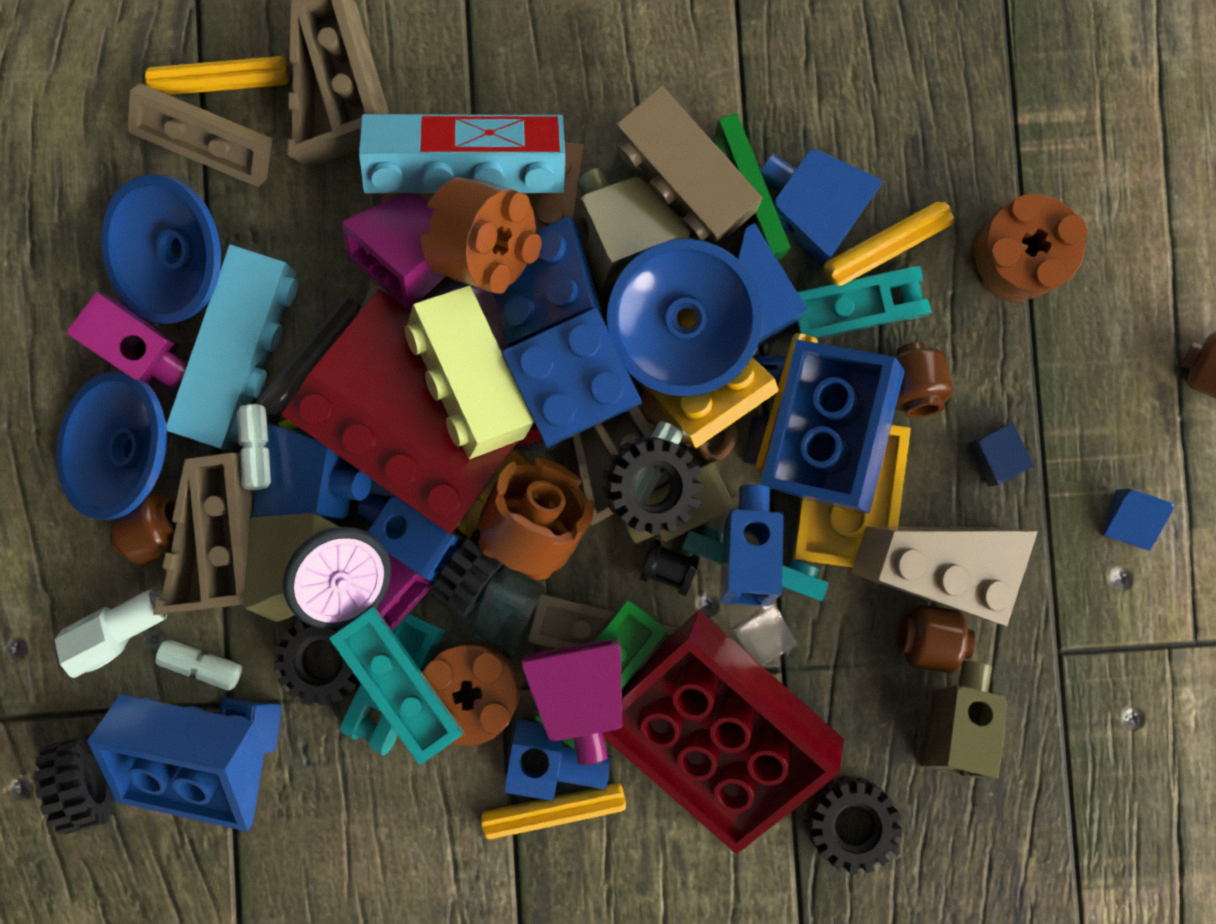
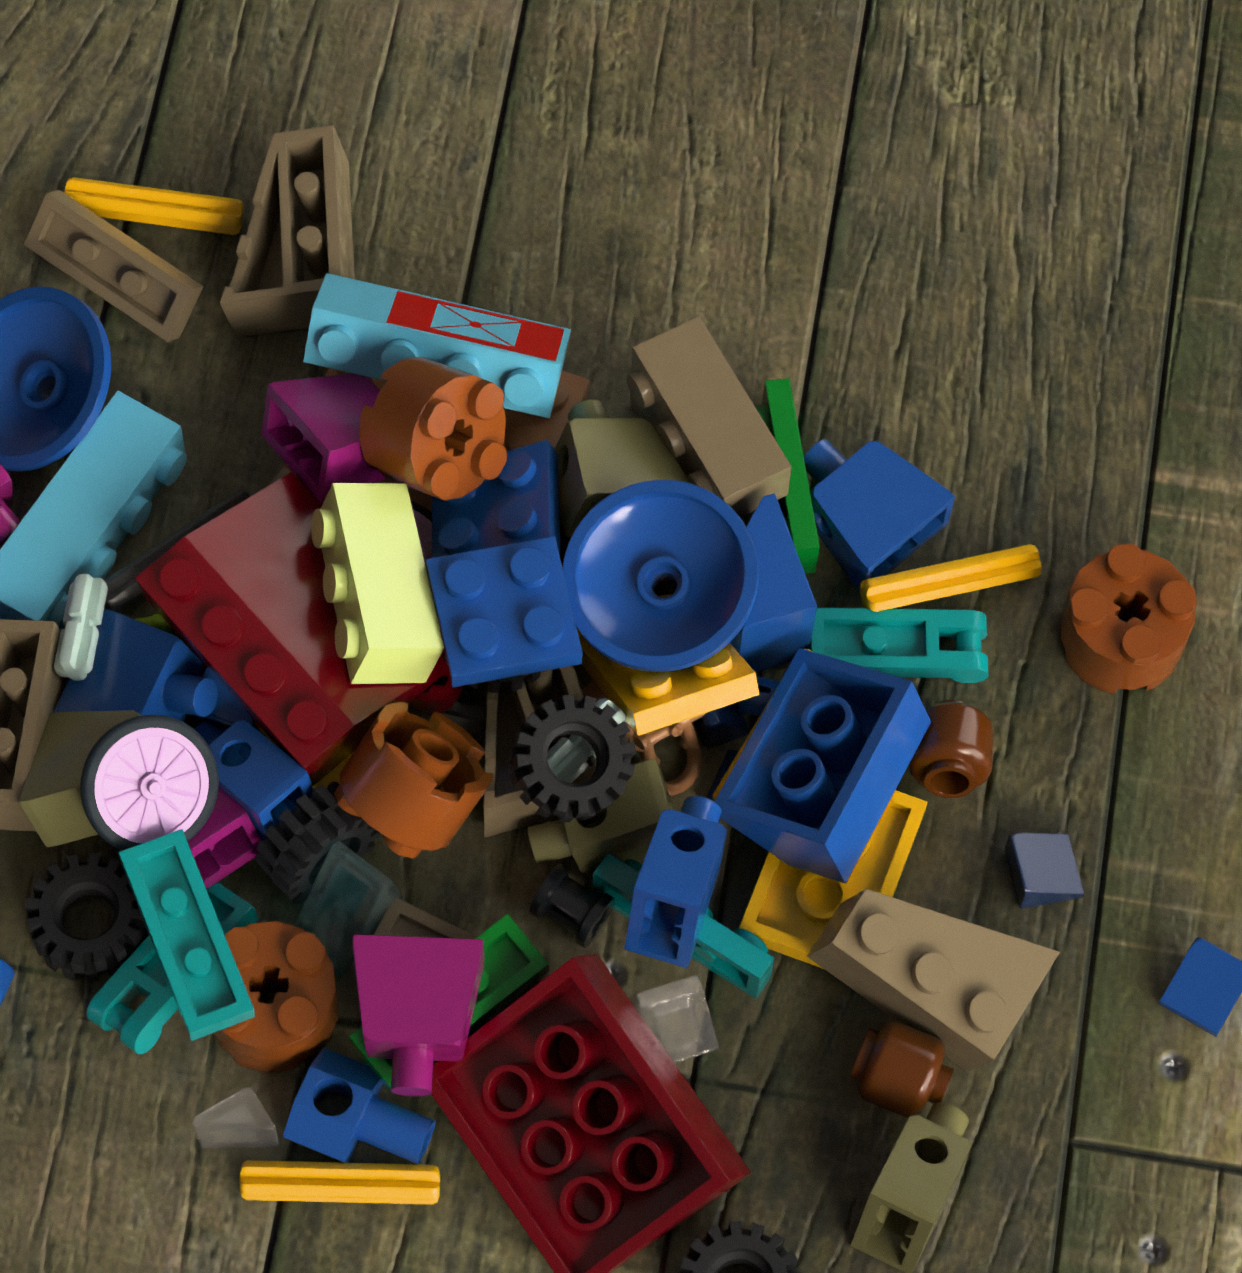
camera: 10 degrees right, 20 degrees down
none -> clear slope [192,1087,279,1148]

